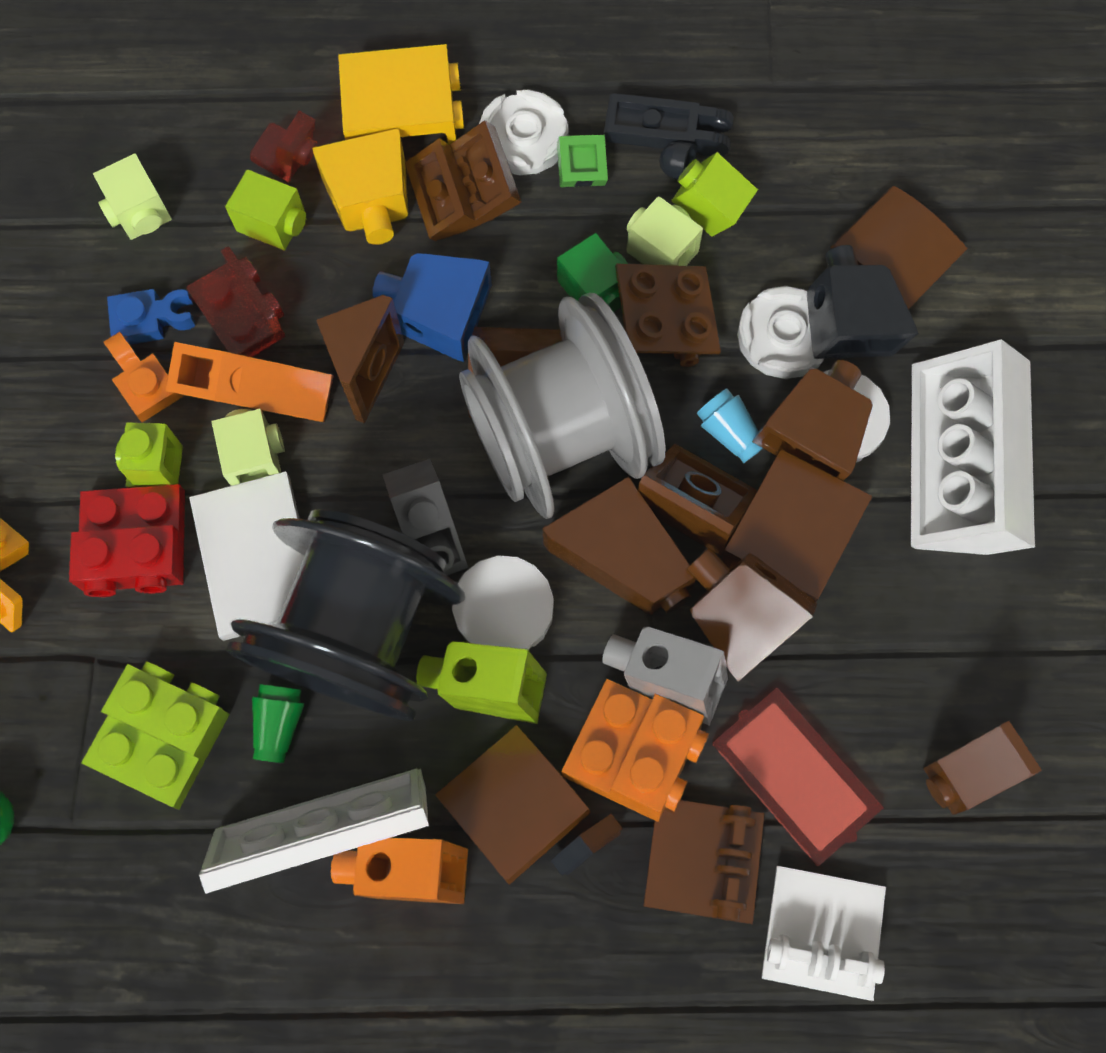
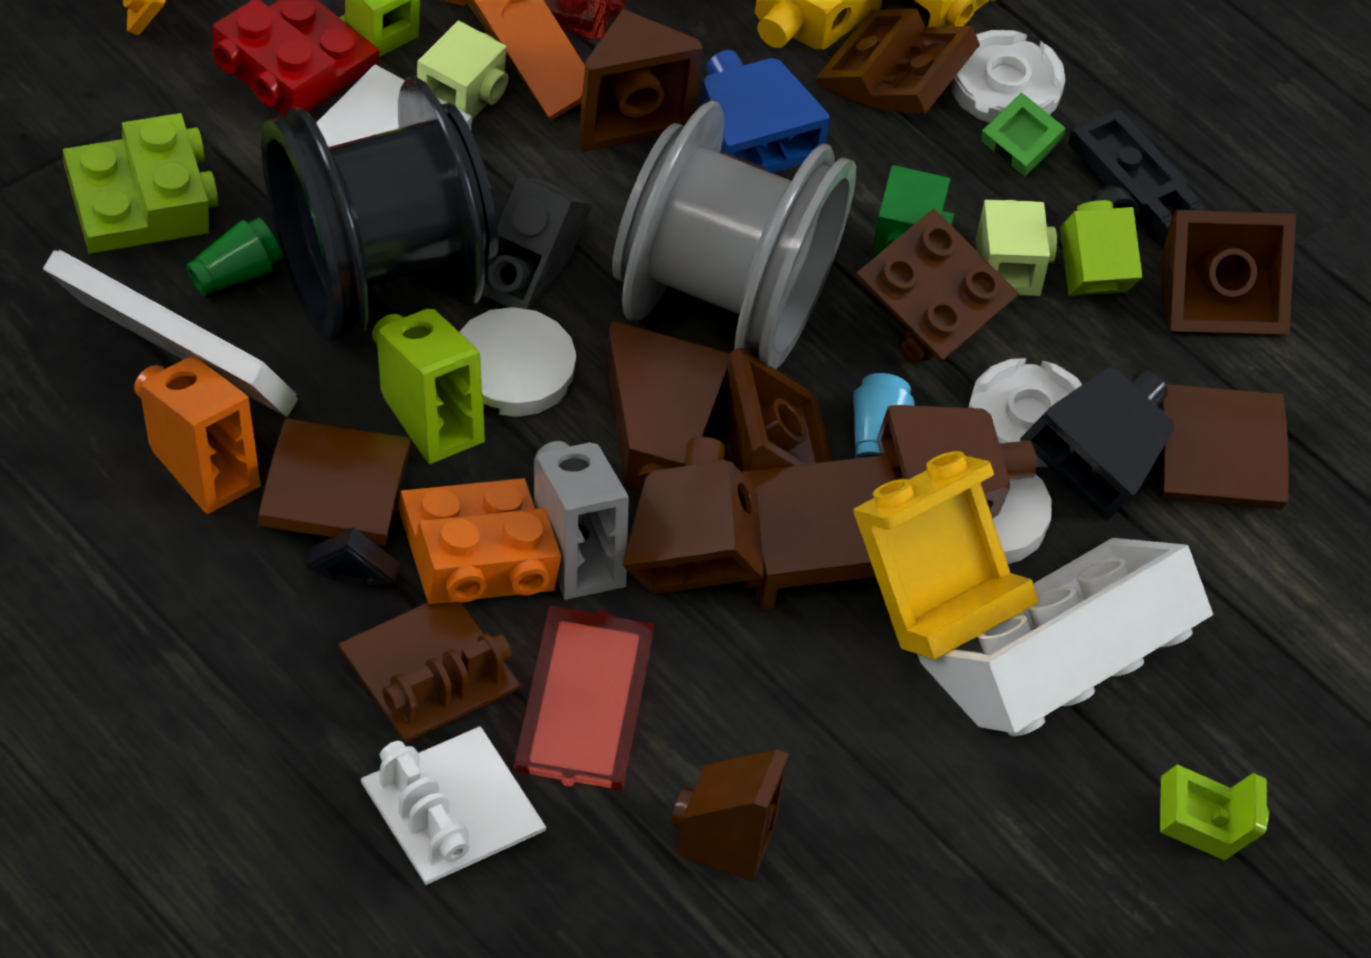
camera: 40 degrees right, 20 degrees down
none -> yellow panel [853,451,1039,660]
none -> reddish brown slope [1159,210,1296,335]

